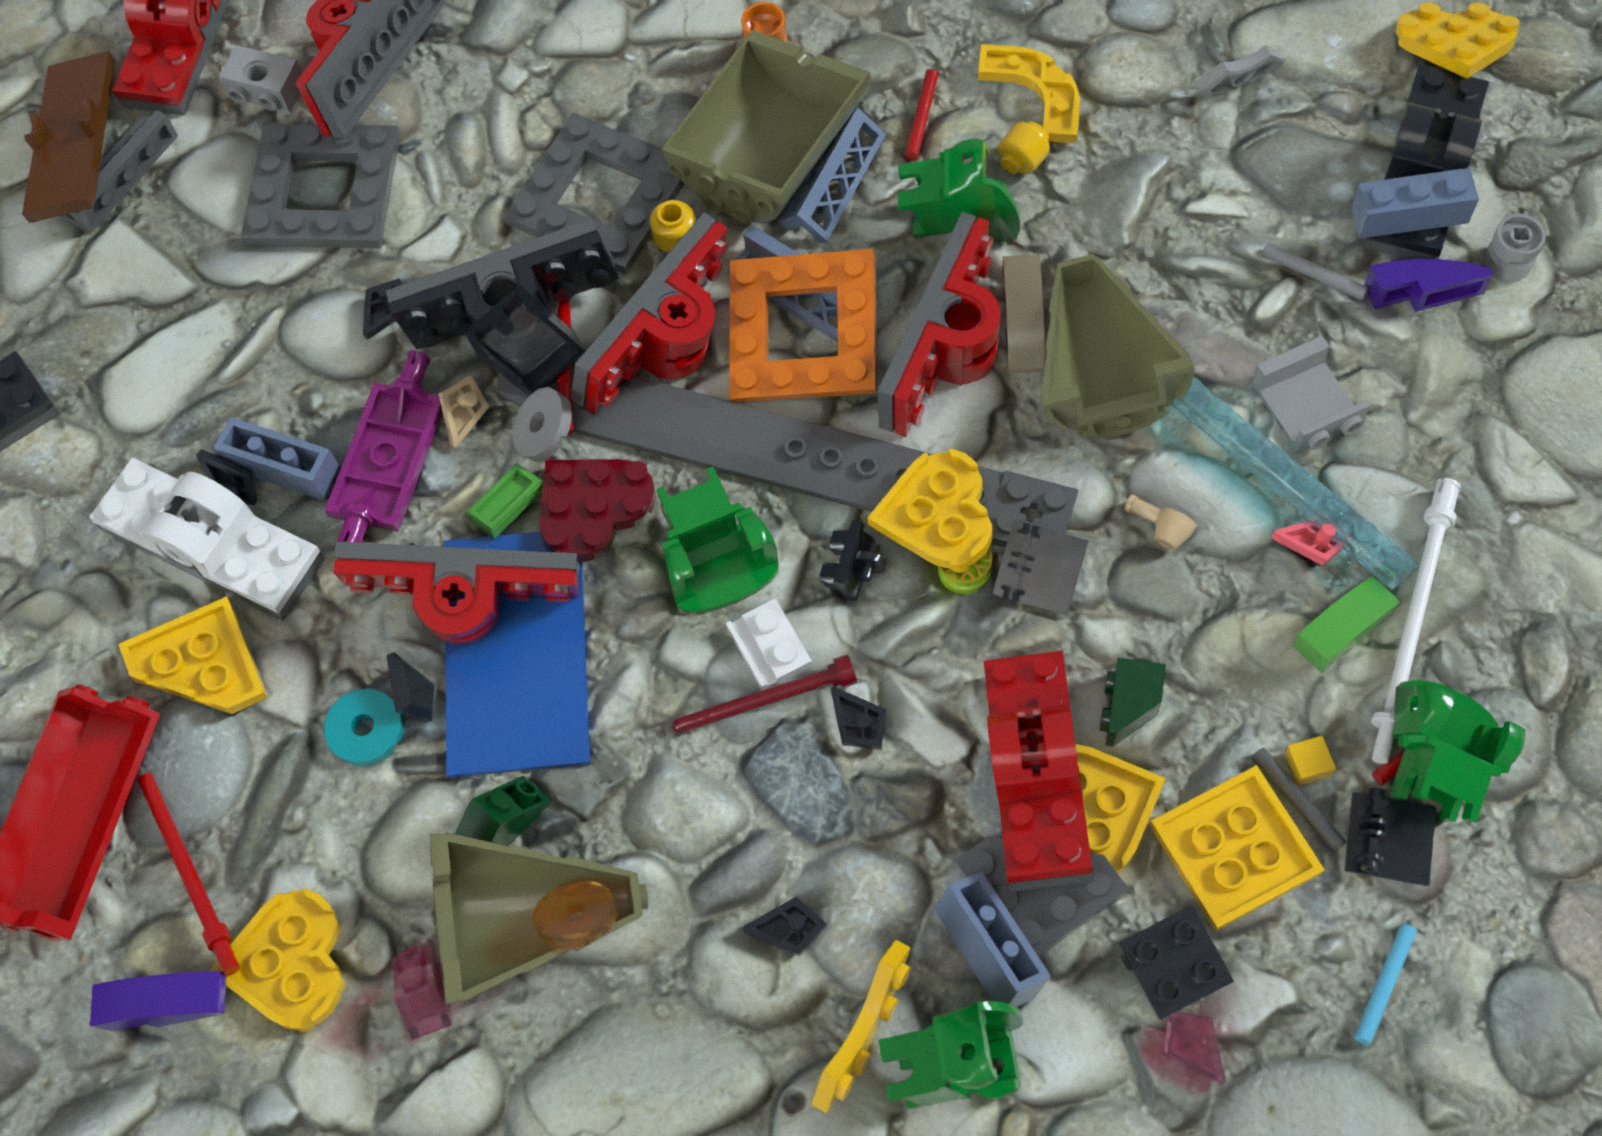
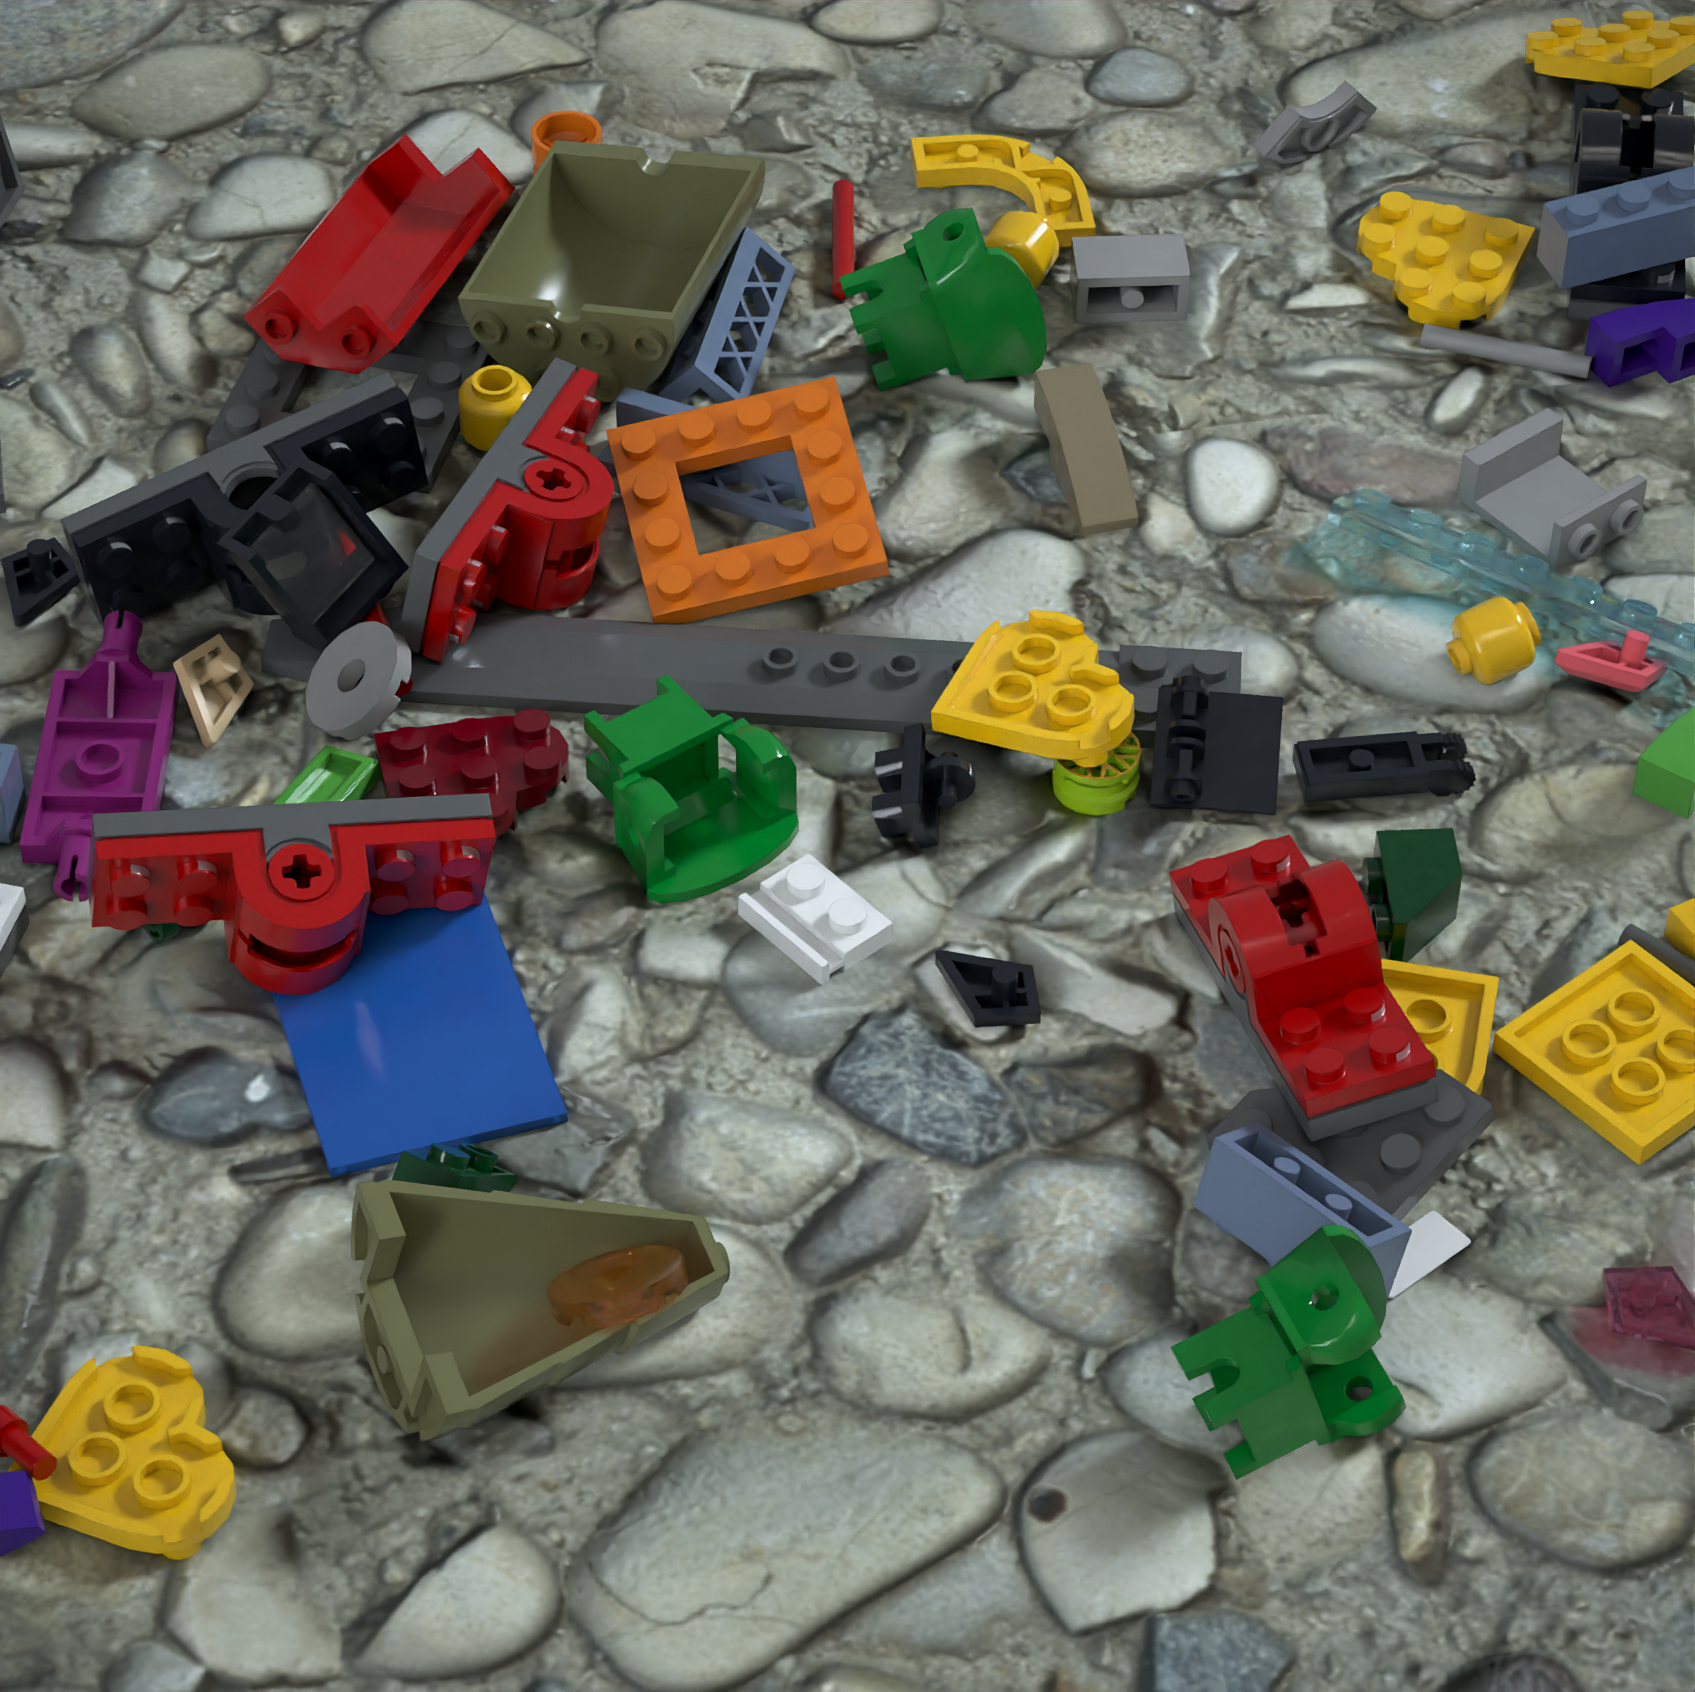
camera: 20 degrees left, 20 degrees down
teal tile [324,688,404,767] -> none
black piece [386,652,435,723] -> none
clear pink slope [392,943,452,1040] -> none
dark red piece [672,654,858,734] -> none
black piece [743,897,827,956] -> none
yellow plate [811,940,911,1113] -> none
red piece [878,212,1000,437] -> none
olive cone [1040,254,1194,438] -> none
black hinge [1118,904,1234,1020] -> none
tan bar [1124,494,1197,550] -> none
none -> red panel [243,133,515,374]
none -> light grey brick [1069,234,1190,323]
none -> black hinge [1292,731,1476,803]
none -> yellow plate [1356,191,1535,330]
none -> white sticker [1389,1211,1471,1298]
none -> yellow head [1446,595,1542,686]

